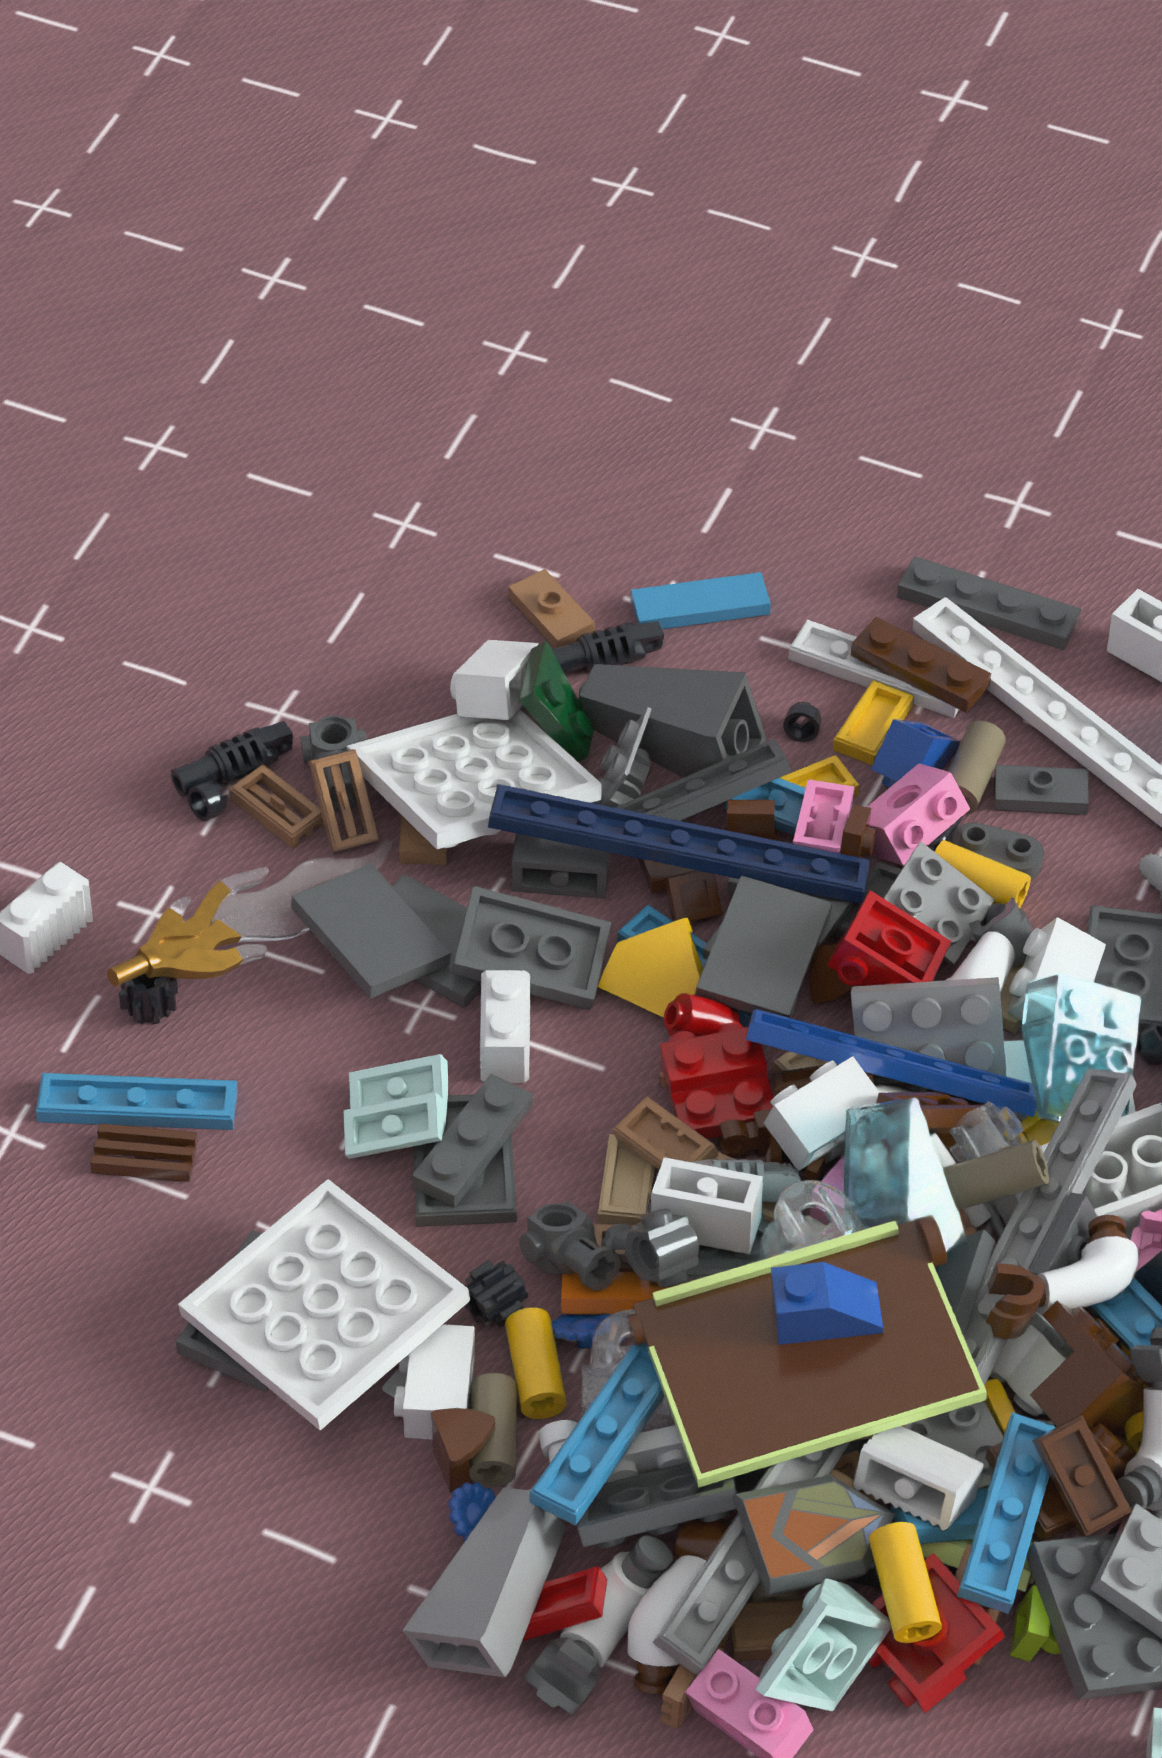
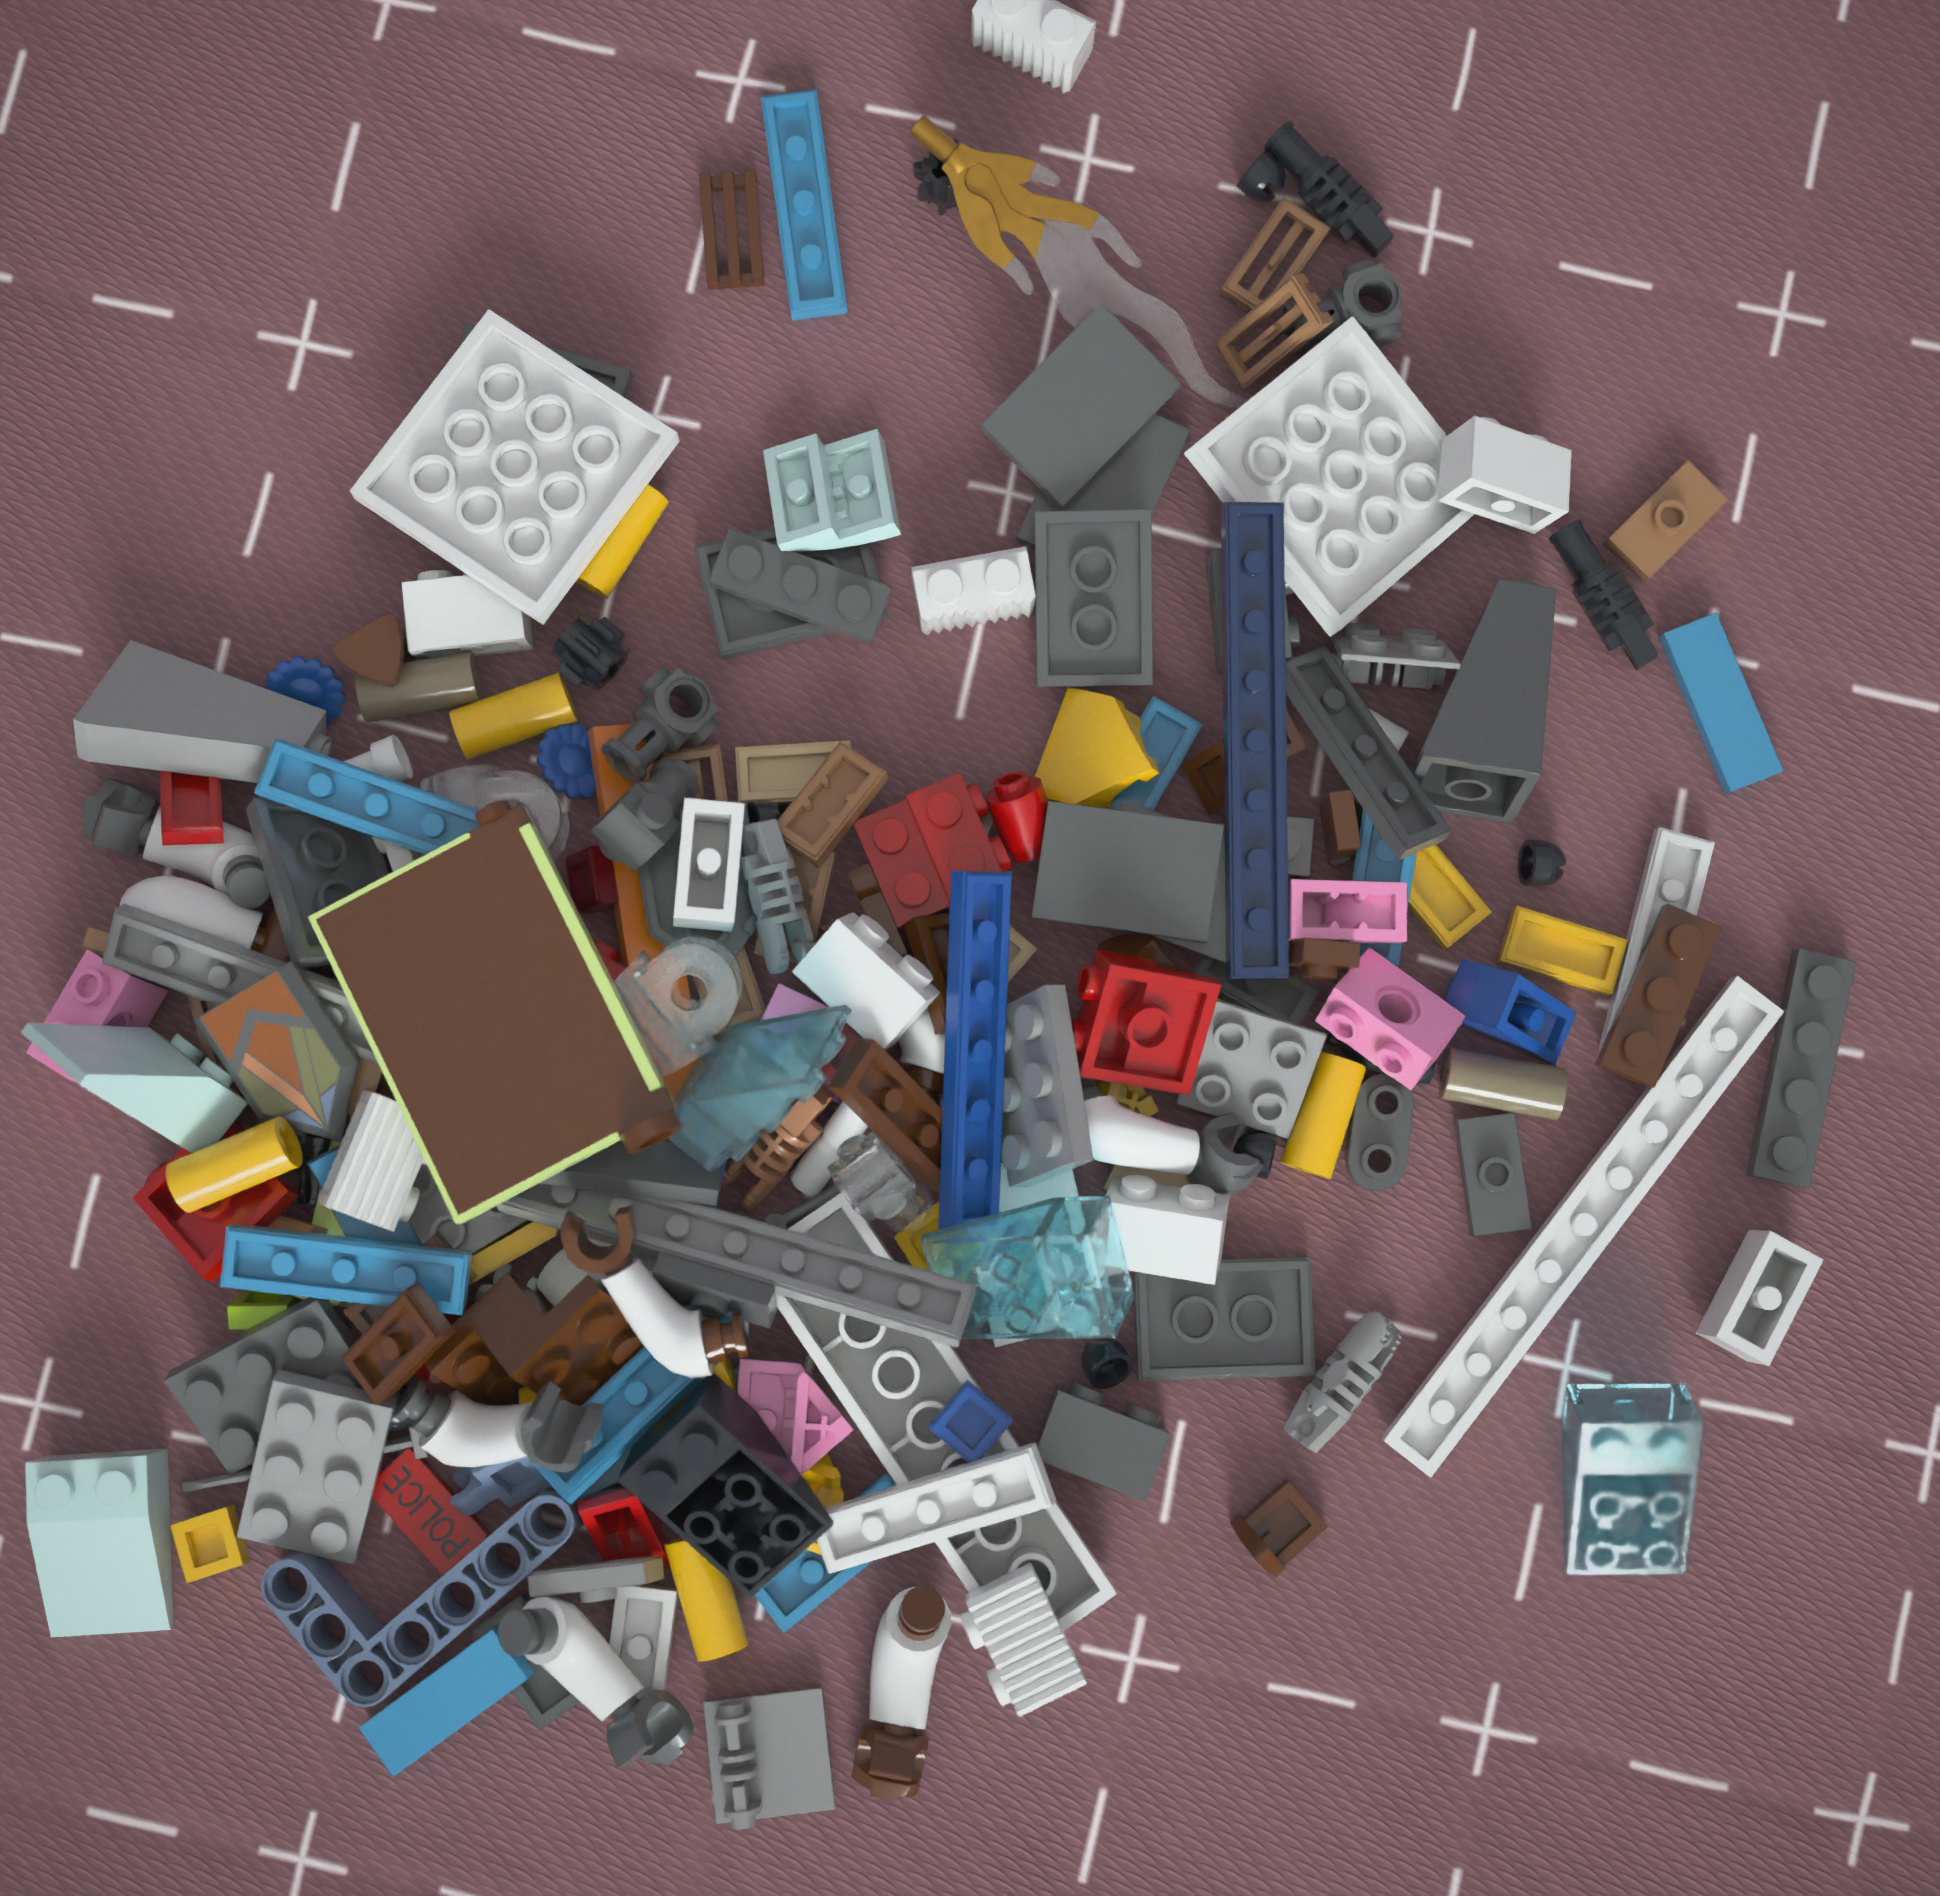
camera: 75 degrees right, 35 degrees up
dark green wing [519,641,594,762] -> none
blue slope [771,1262,883,1345] -> none
dark tan piece [937,1140,1049,1212] -> none

